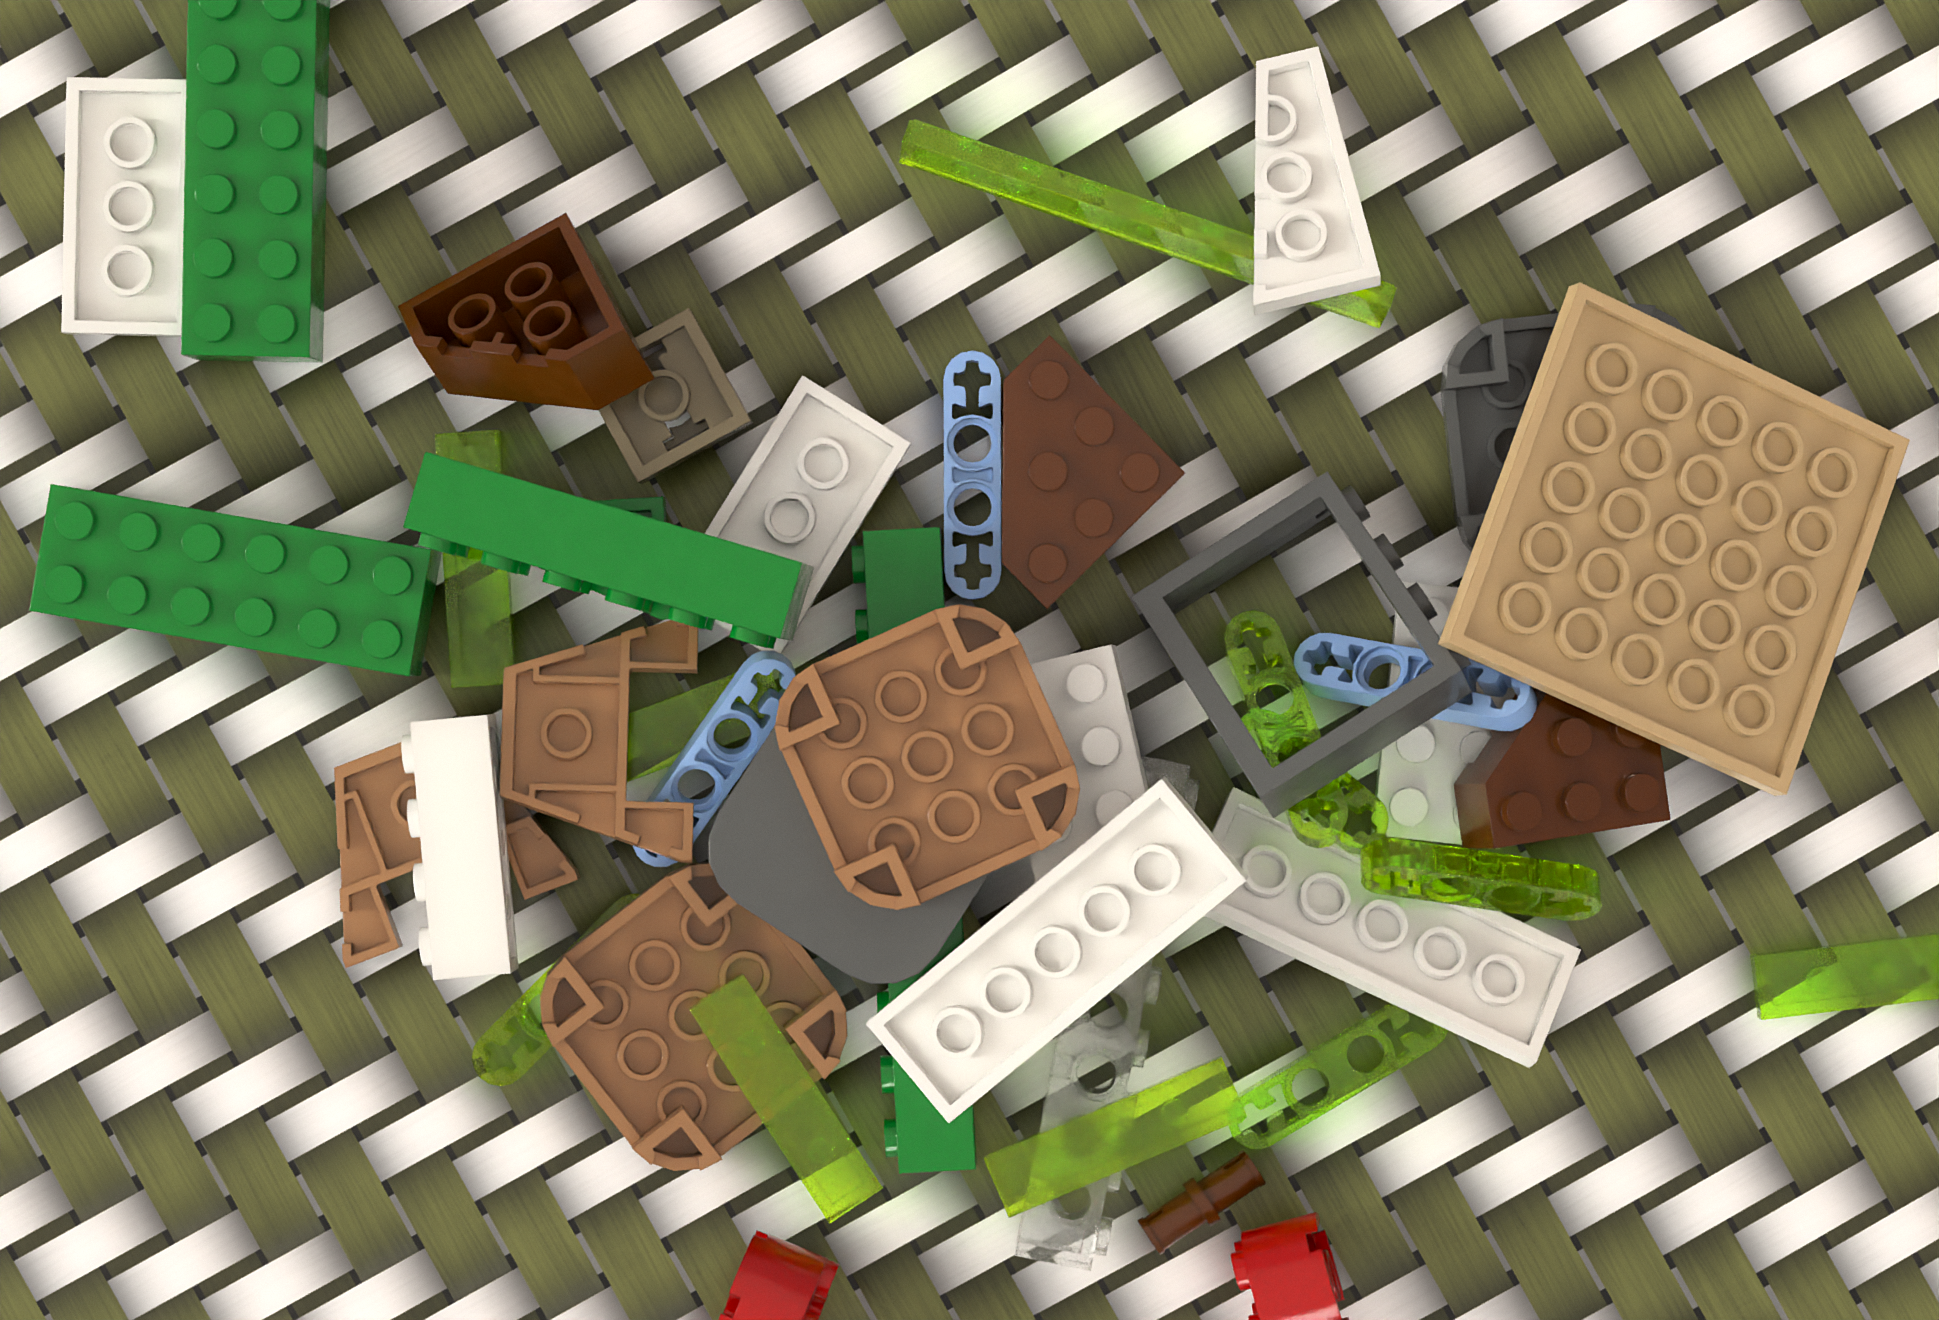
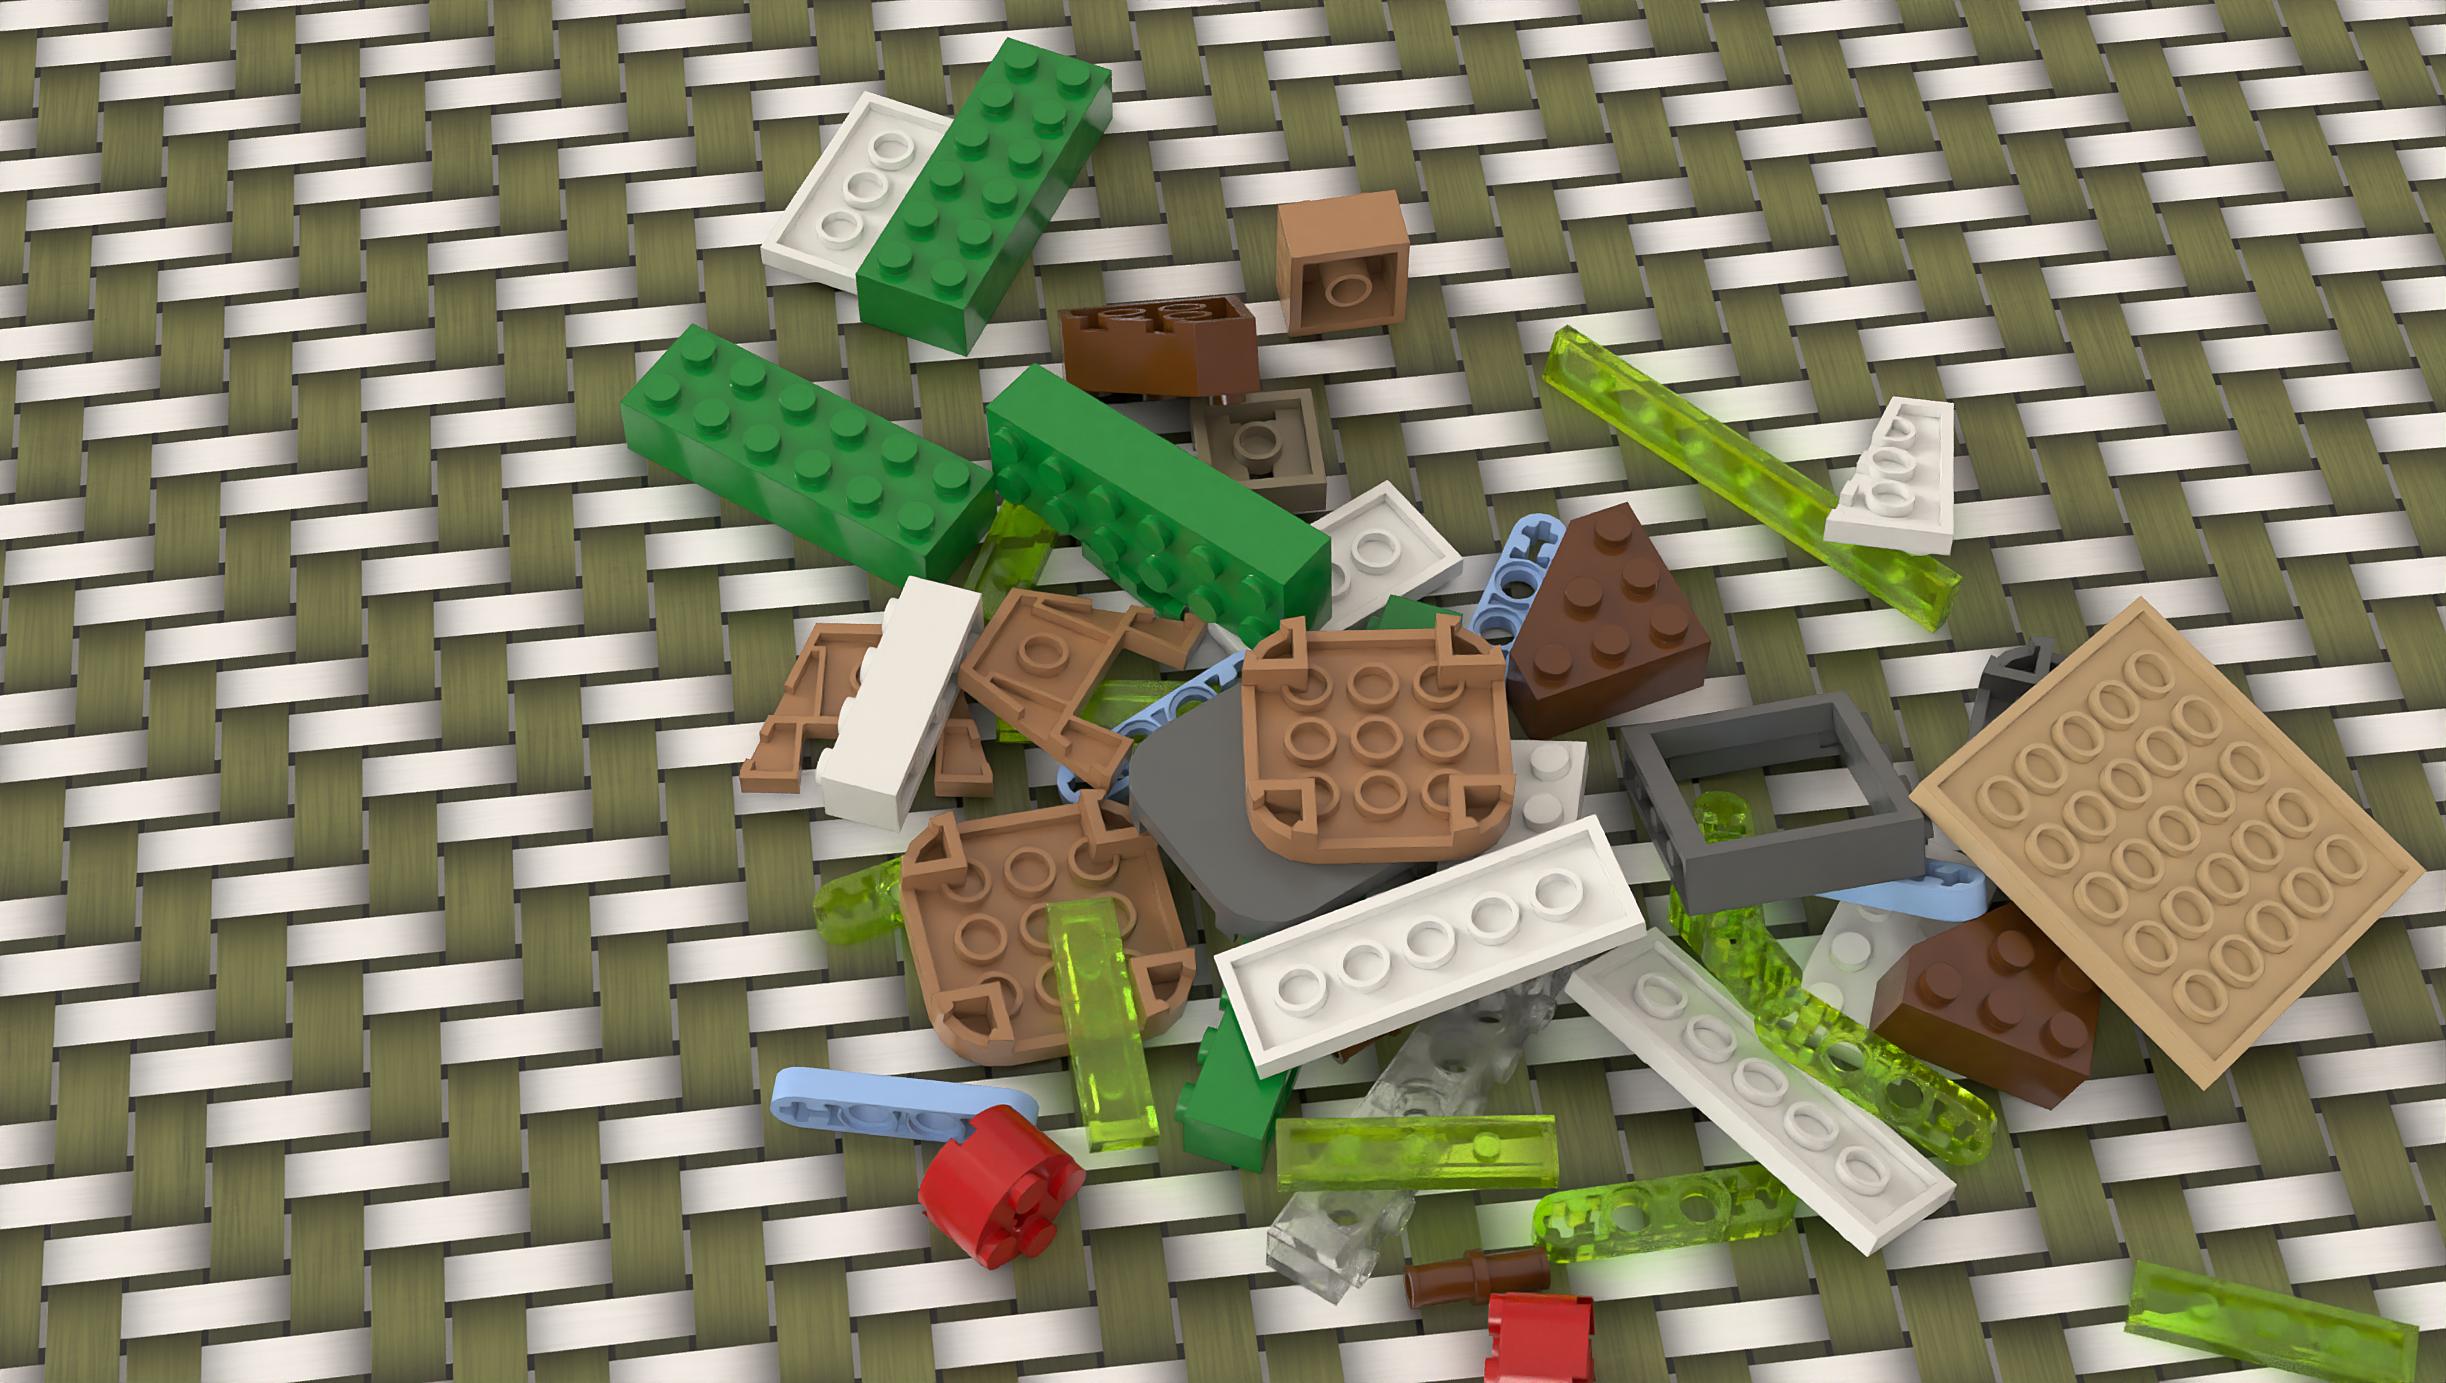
camera: 25 degrees right, 35 degrees down
none -> light blue beam [770,1067,1039,1144]
none -> medium nougat brick [1276,190,1410,338]

